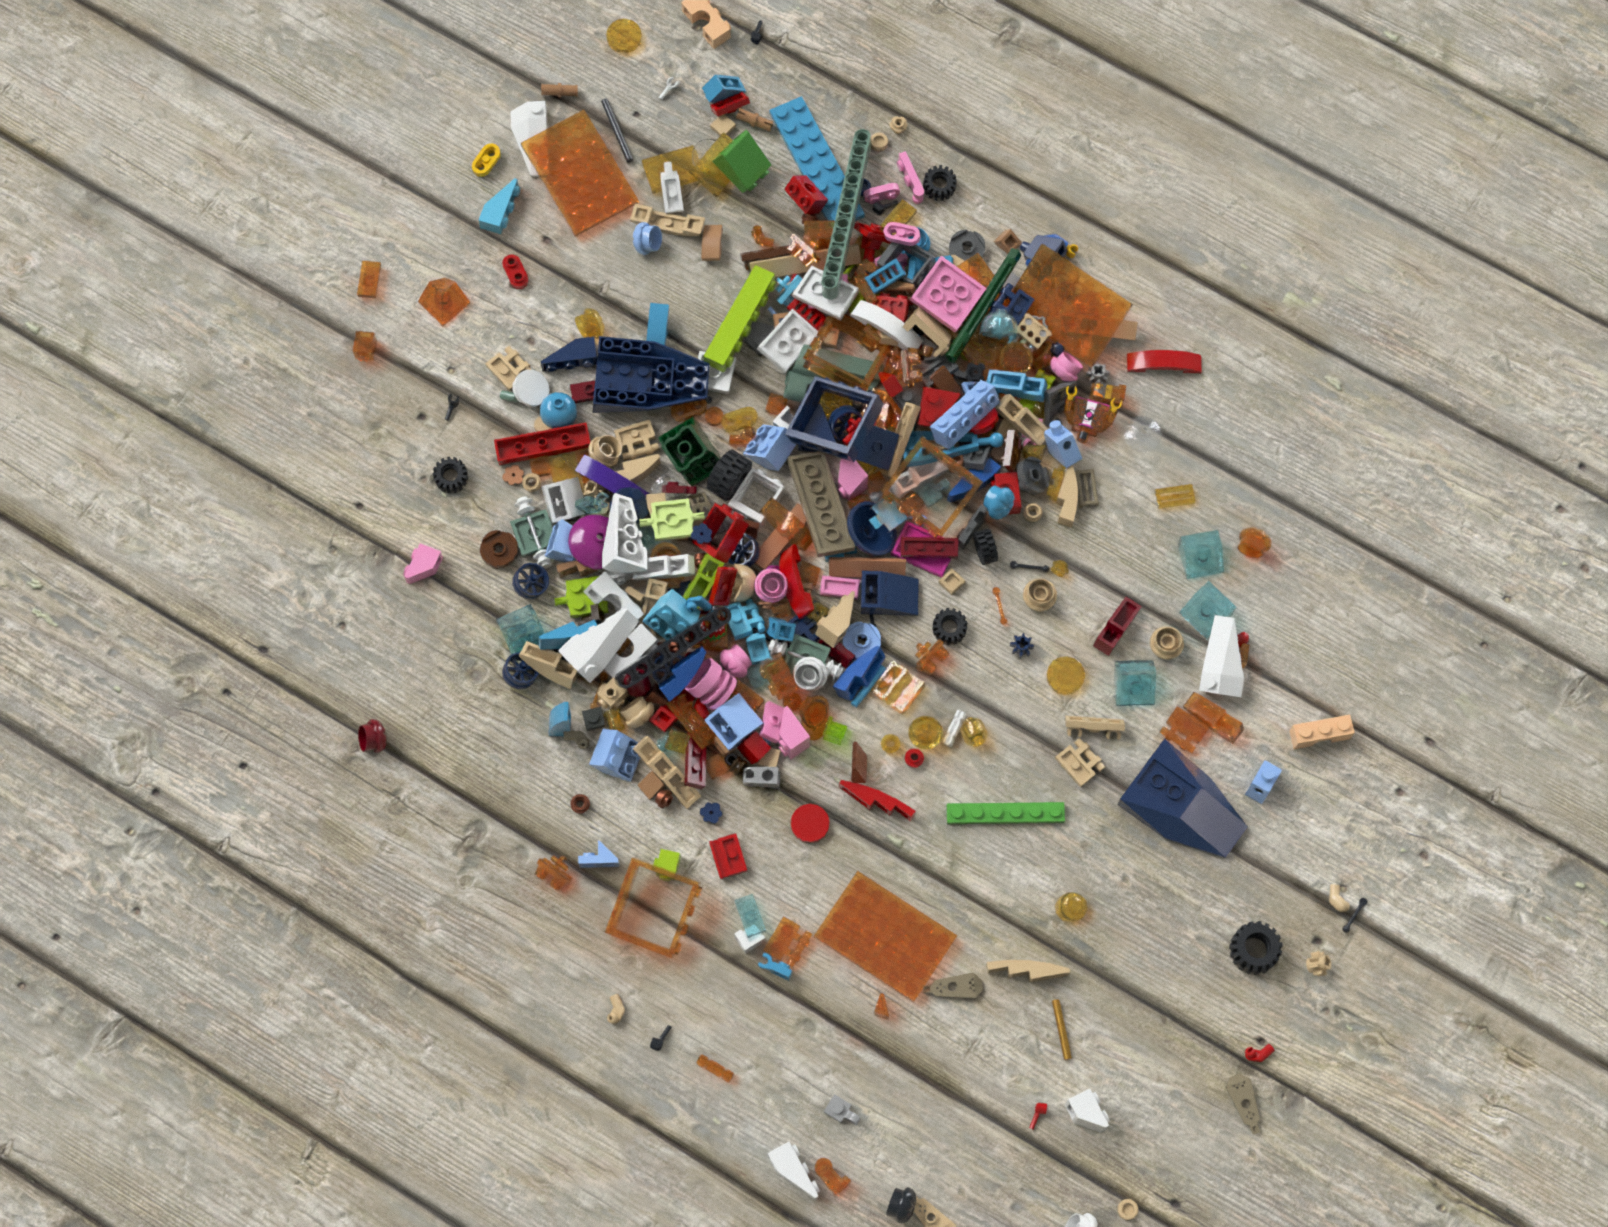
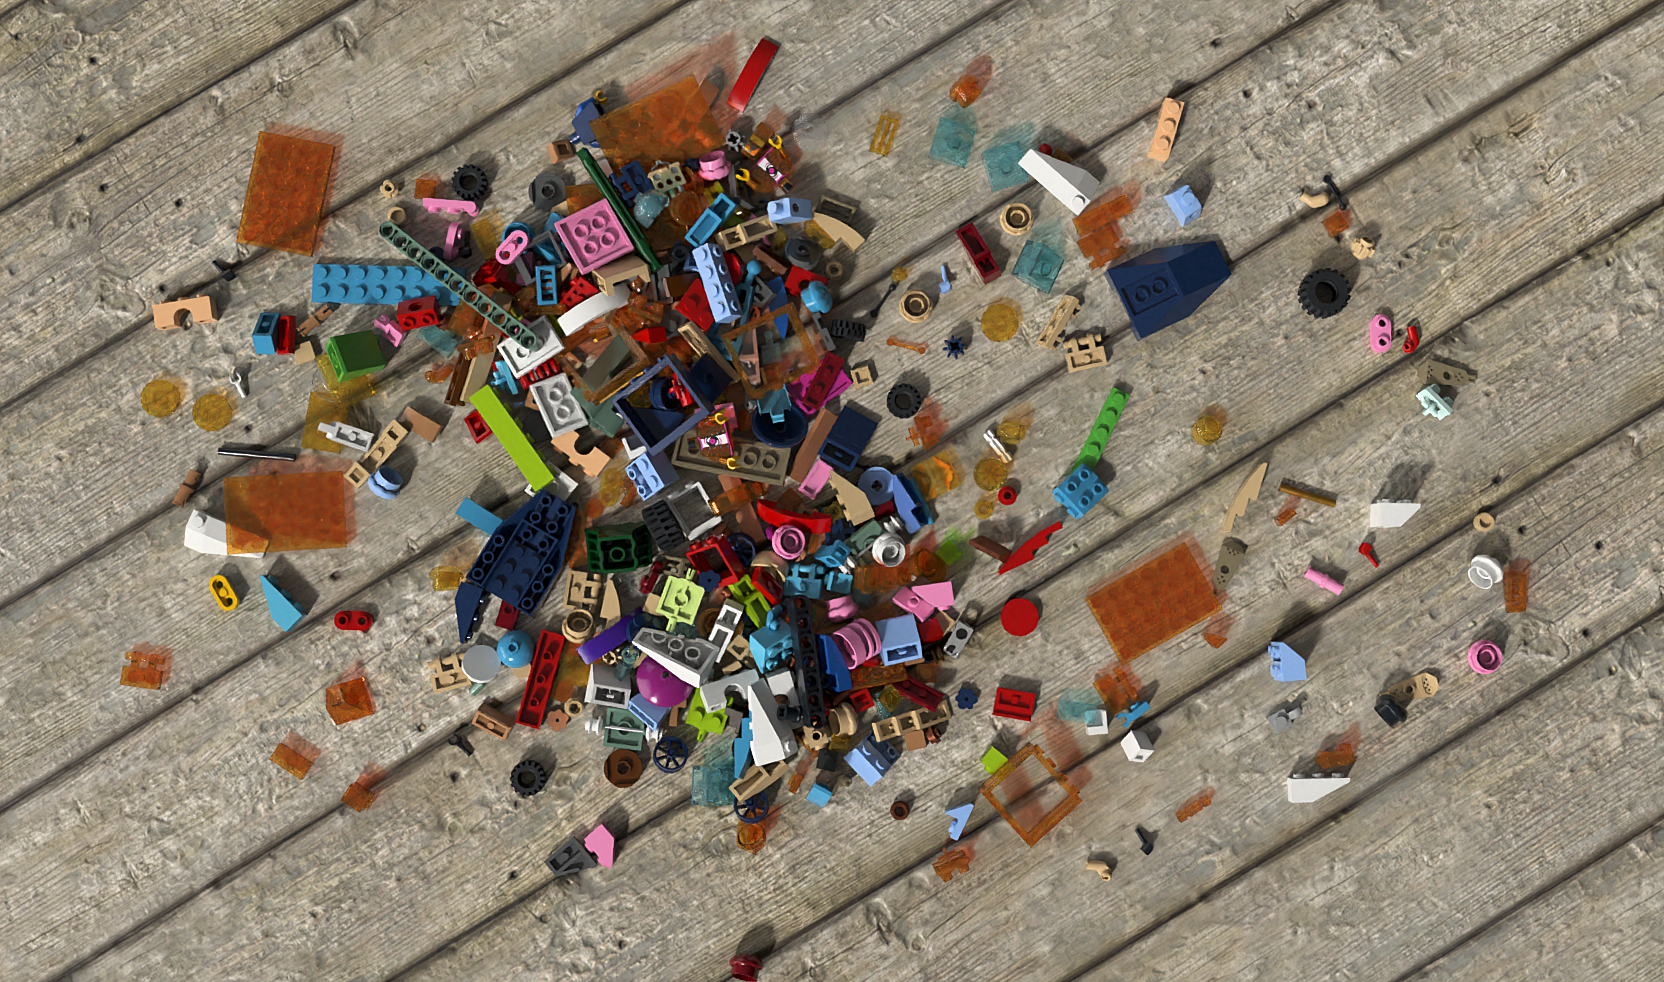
camera: 60 degrees left, 15 degrees up
none -> clear orange plate [120,651,166,690]
none -> clear yellow tile [192,394,232,432]
none -> clear orange plate [236,131,336,258]
none -> bright pink plate [374,314,407,348]
none -> clear orange tile [414,179,436,199]
none -> clear light blue plate [416,325,459,359]
none -> red slope [464,409,494,444]
none -> medium nougat slope [472,703,516,741]
none -> dark grey wing [544,836,598,877]
none -> light nougat arch [551,430,613,478]
none -> clear orange tile [565,545,588,570]
none -> torso [687,409,740,469]
none -> clear orange piece [736,811,767,855]
none -> black bush [777,703,803,723]
none -> clear orange plate [787,772,804,794]
none -> light blue hand [938,266,950,294]
none -> dark azure bracket [1052,464,1109,520]
none -> white panel [1121,730,1155,762]
none -> light blue slope [1268,641,1307,682]
none -> clear orange tile [1274,509,1297,526]
none -> bright pink pin [1303,566,1344,595]
none -> clear orange tile [1321,211,1349,238]
none -> bright pink plate [1370,314,1391,353]
none -> light aqua hips [1416,384,1454,420]

